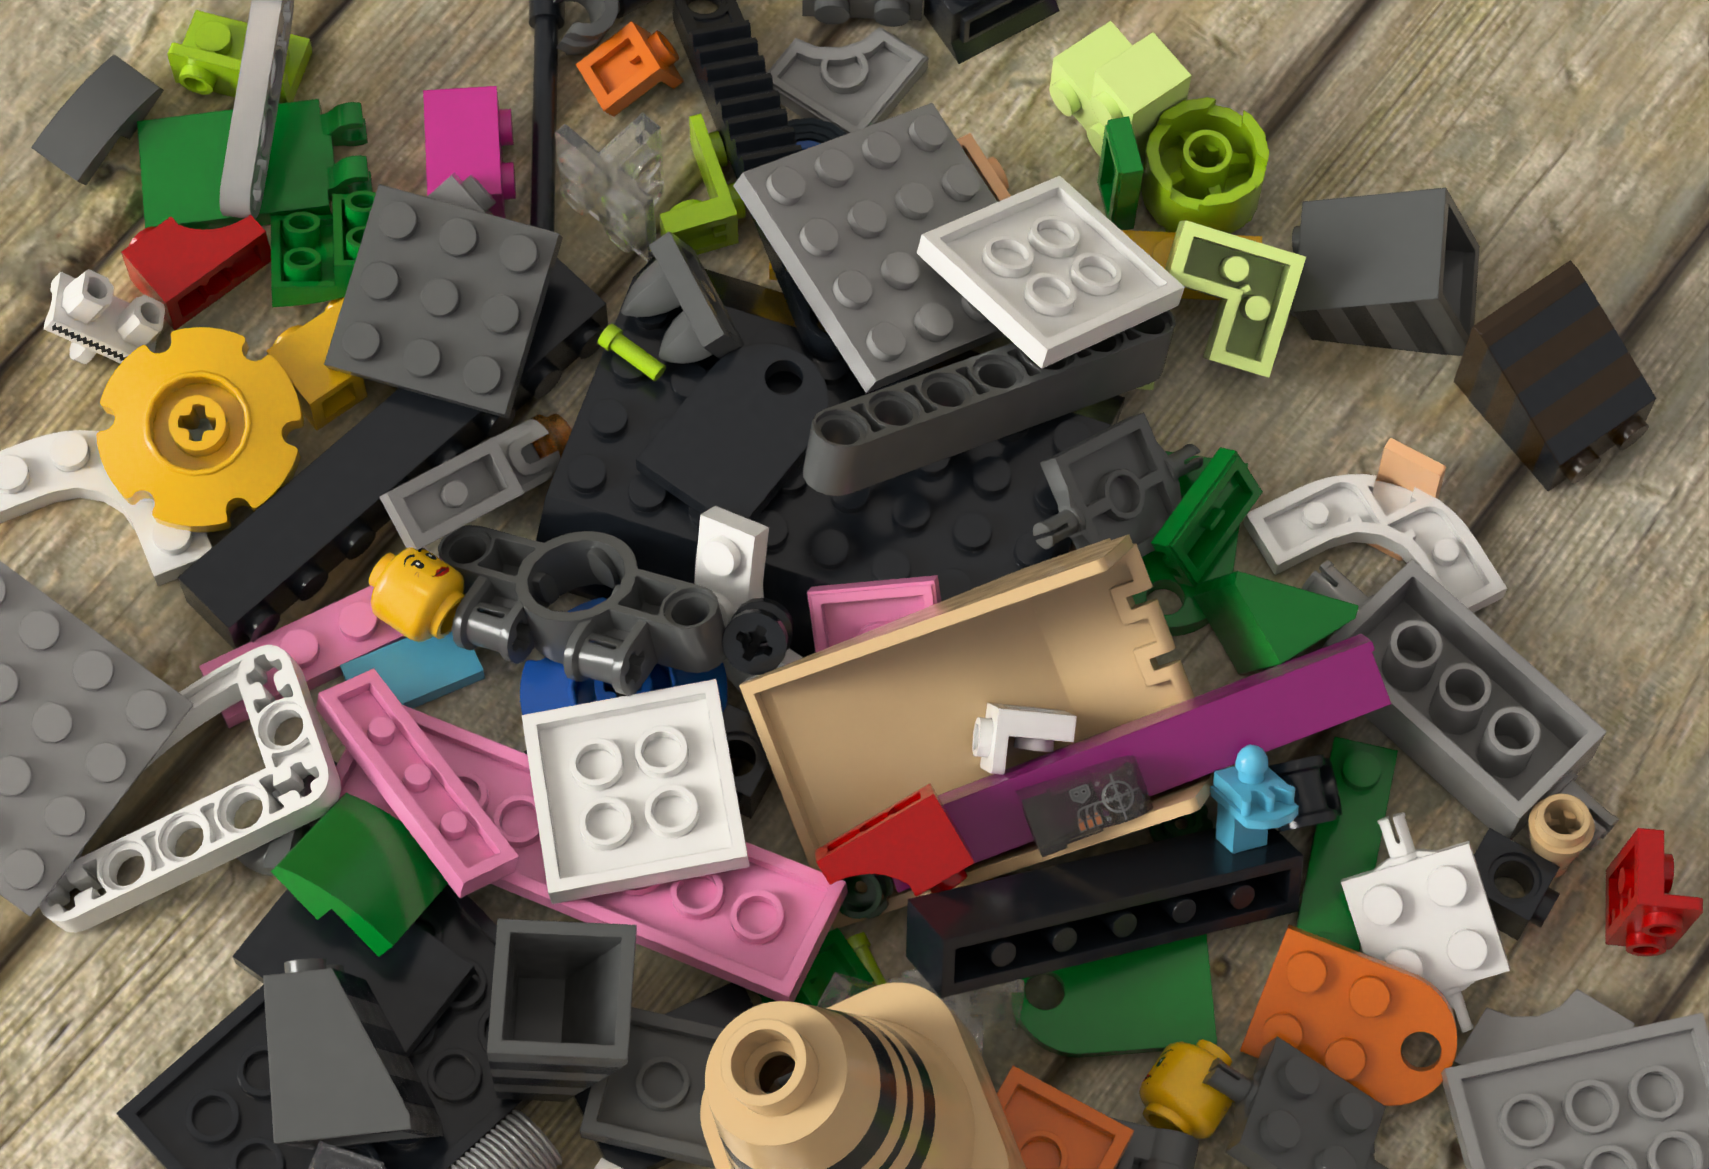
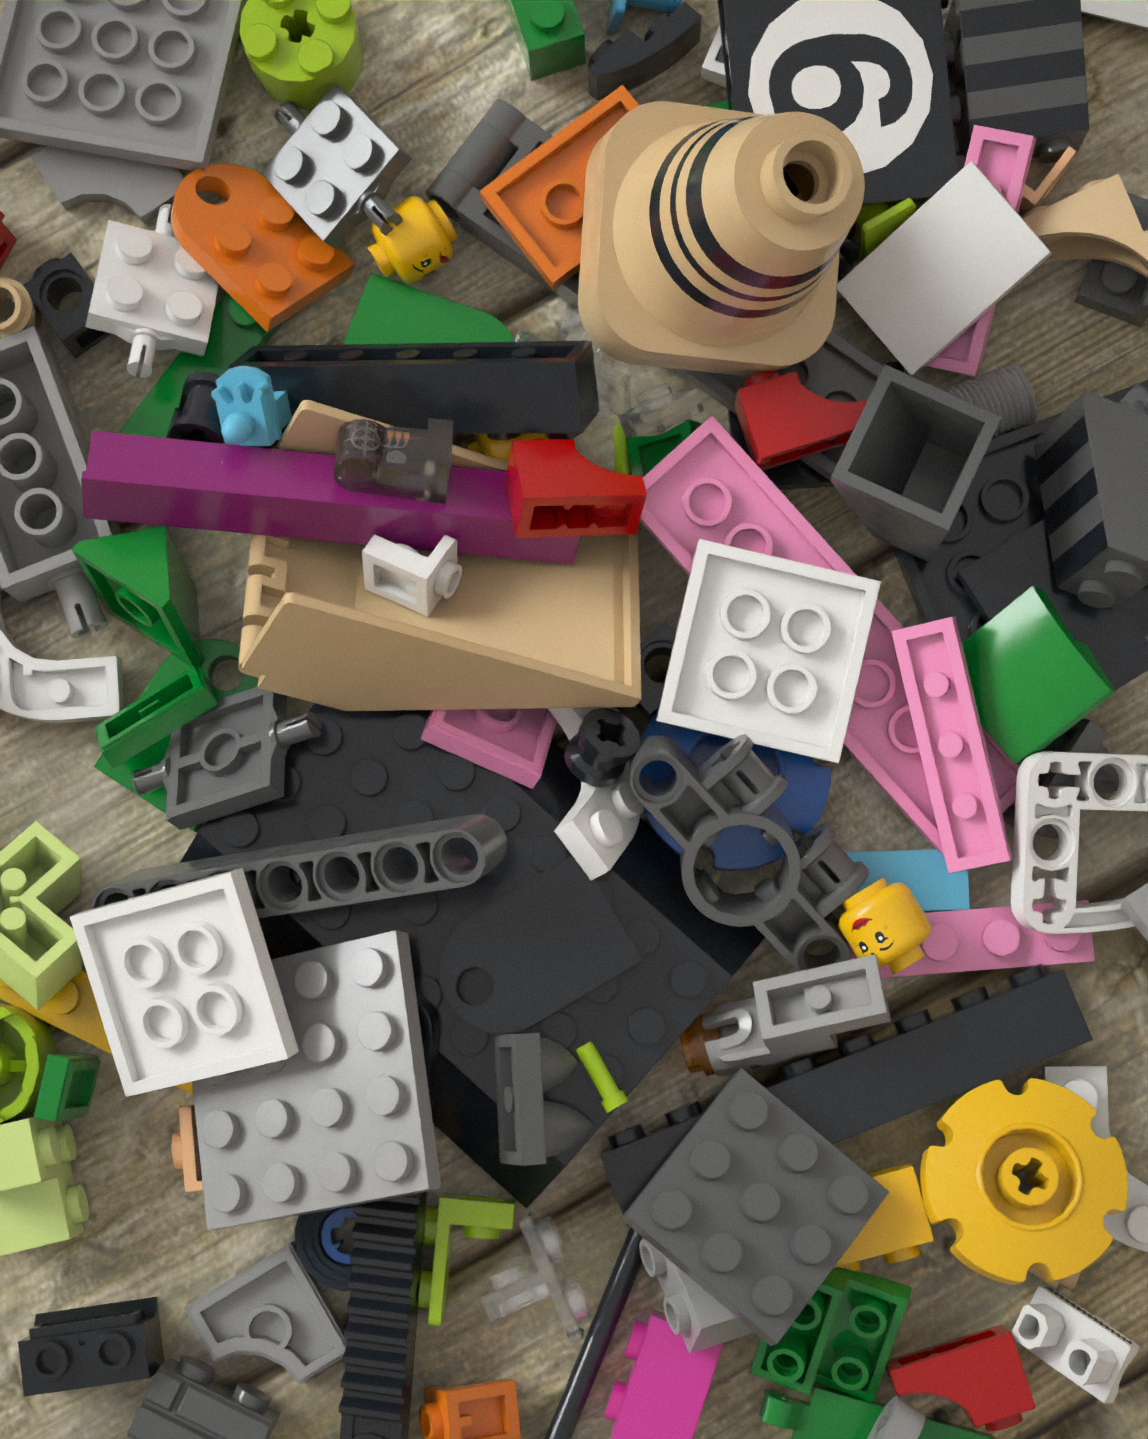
camera: 145 degrees left, 15 degrees up
none -> red arch [734,371,868,471]

